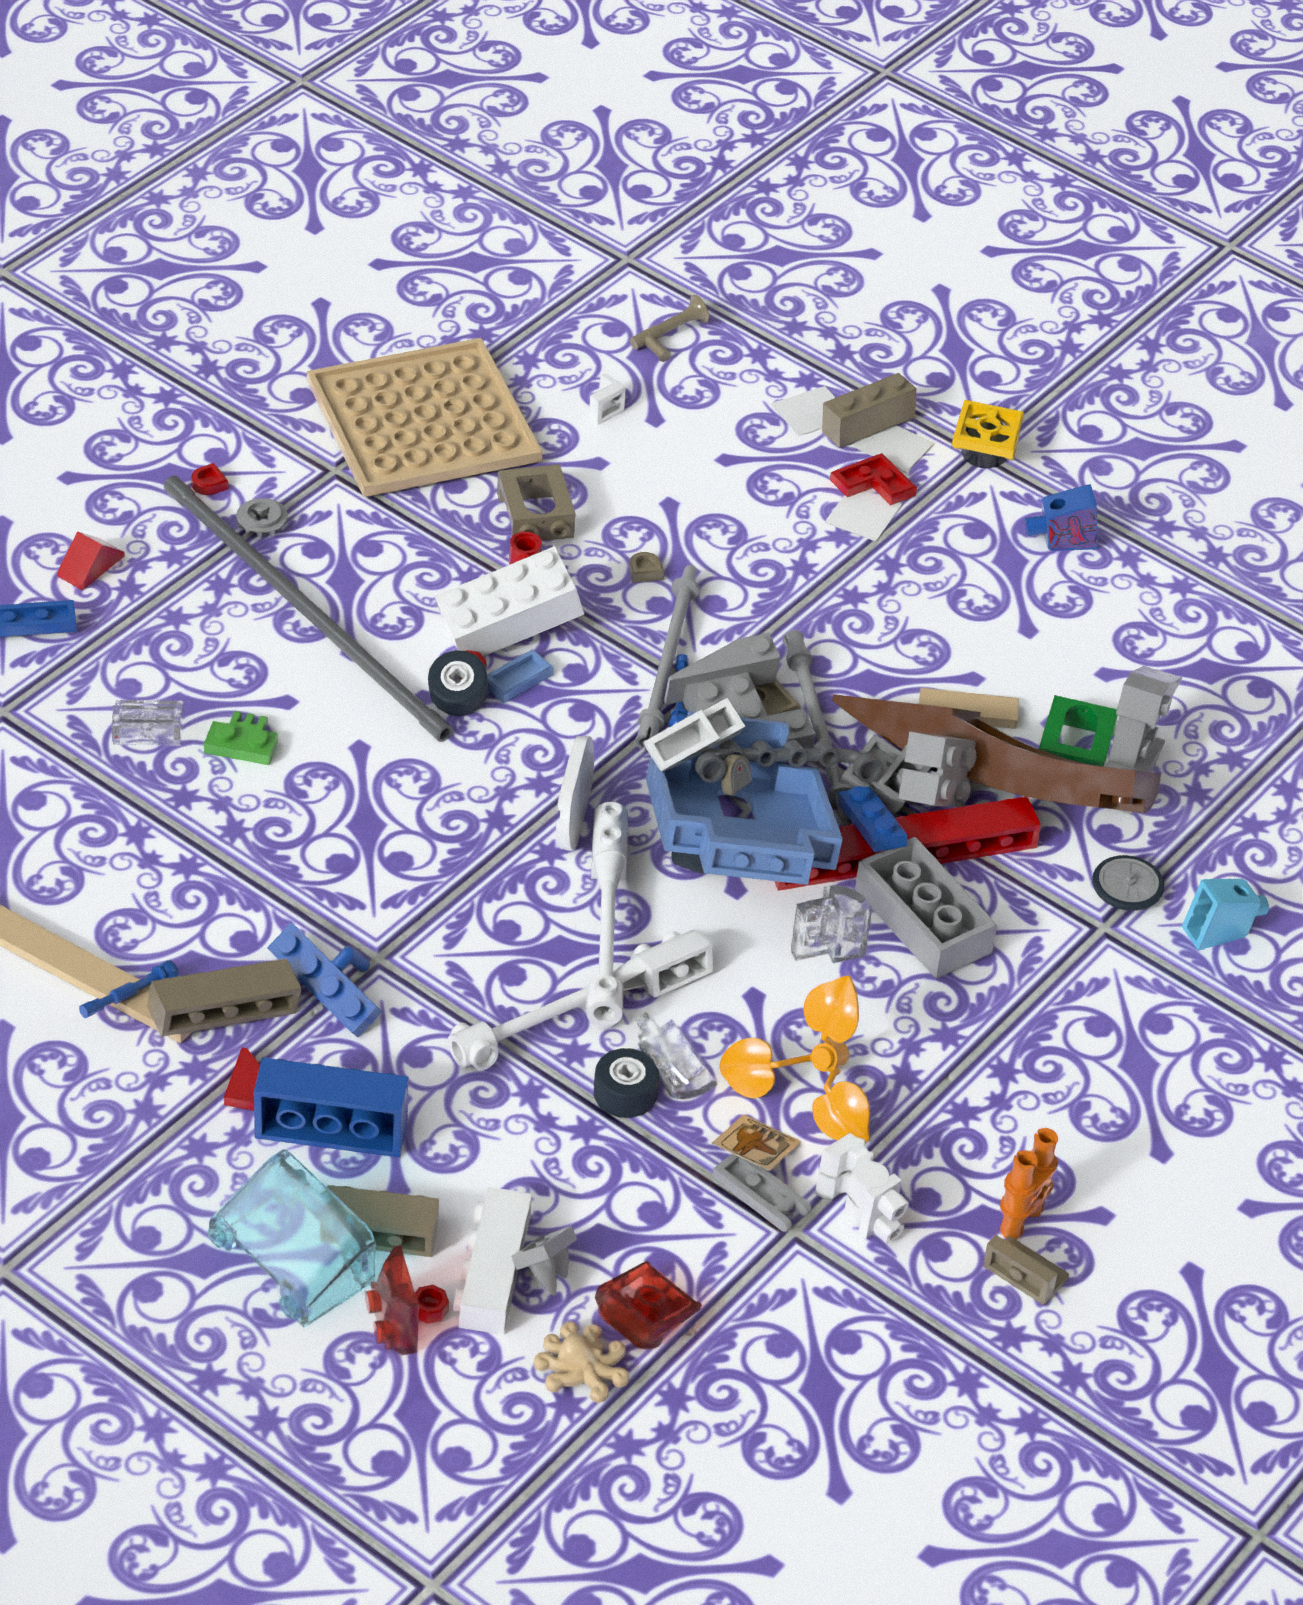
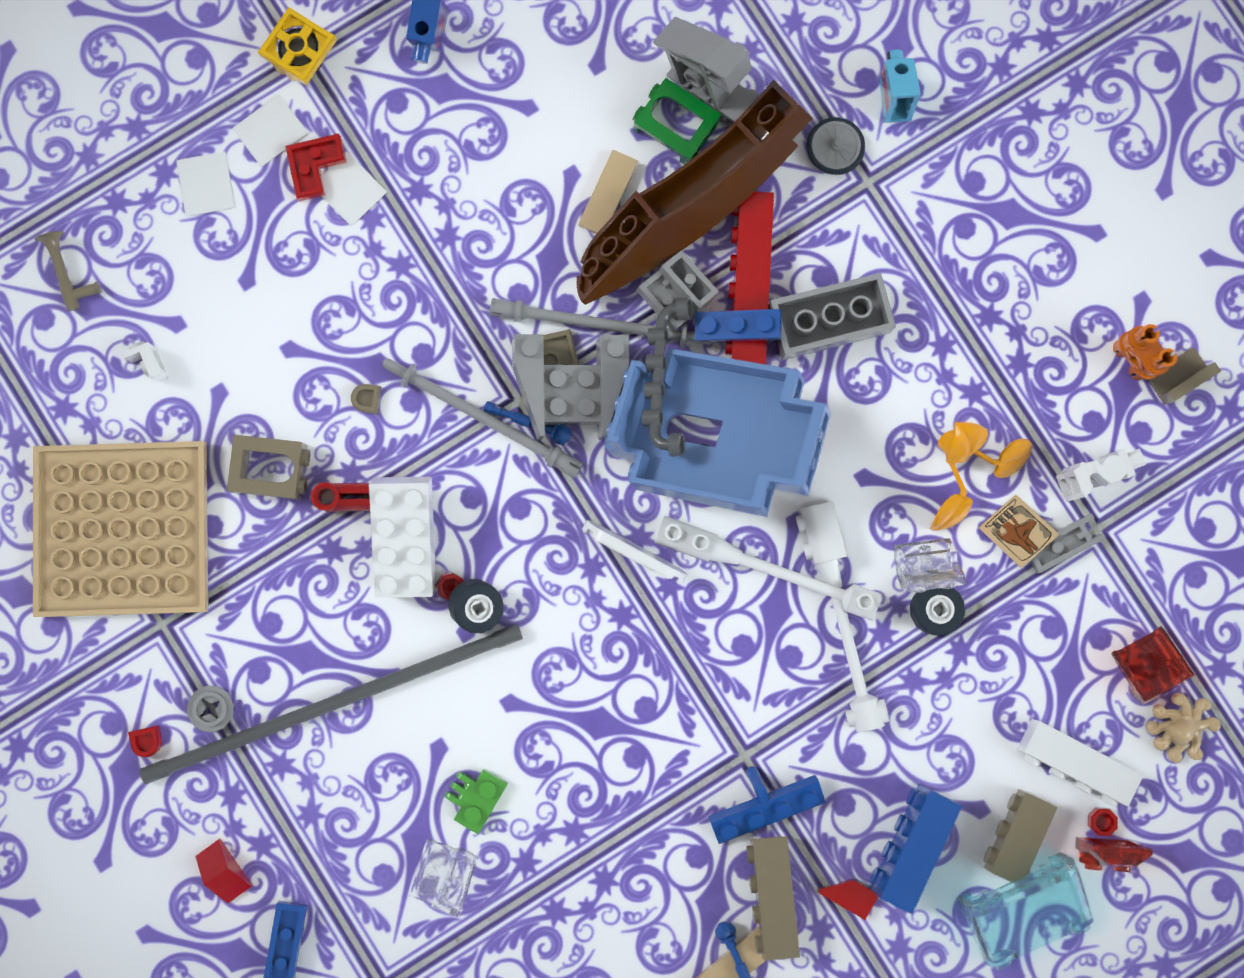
camera: 70 degrees left, 40 degrees up
medium blue tile [487,649,554,703] -> none
light grey tile [511,1226,577,1296] -> none
white slope [643,698,745,772] -> none
dark tan tile [721,754,752,795] -> none
clear brick [791,885,872,964] -> none
dark tan brick [822,373,917,448] -> none
light grey piece [898,732,976,807] -> none

